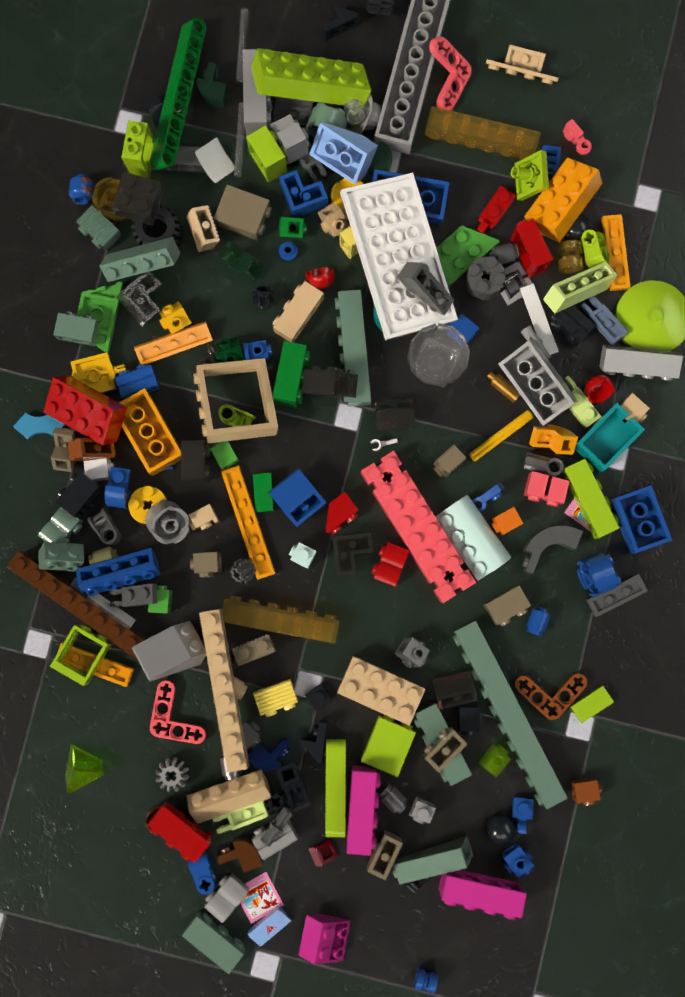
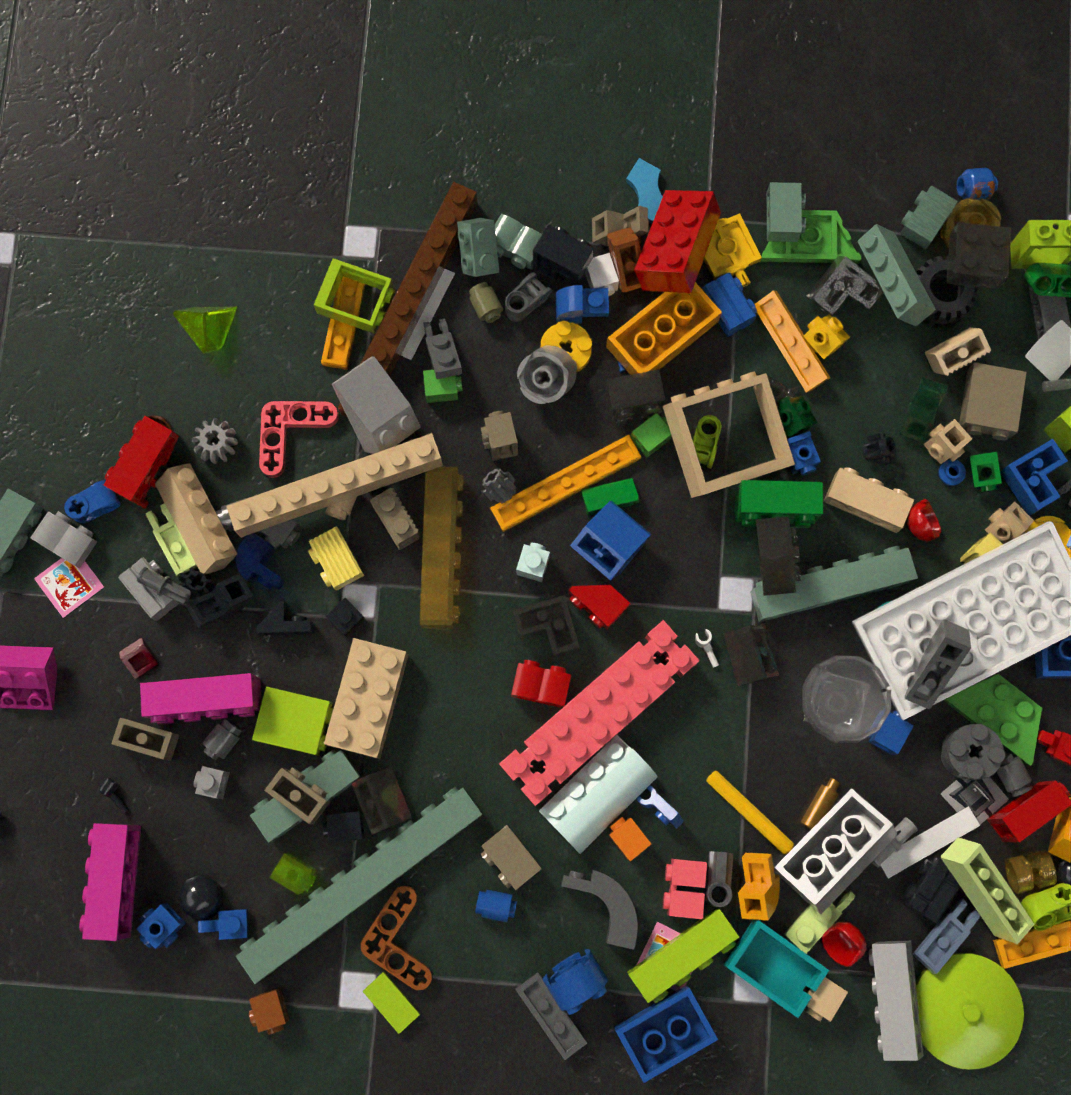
camera: 80 degrees right, 5 degrees down
blue brick [76,548,160,597] -> none
tan brick [189,504,220,531] -> none
reddish brown brick [217,836,264,872] -> none
light blue slope [248,905,291,947] -> none
lime beam [326,739,346,837] -> none
sand green slope [393,836,473,884] -> none
dark grey brick [395,637,430,668] -> none
dark tan brick [434,444,466,477] -> none
none -> tan brick [923,419,972,464]

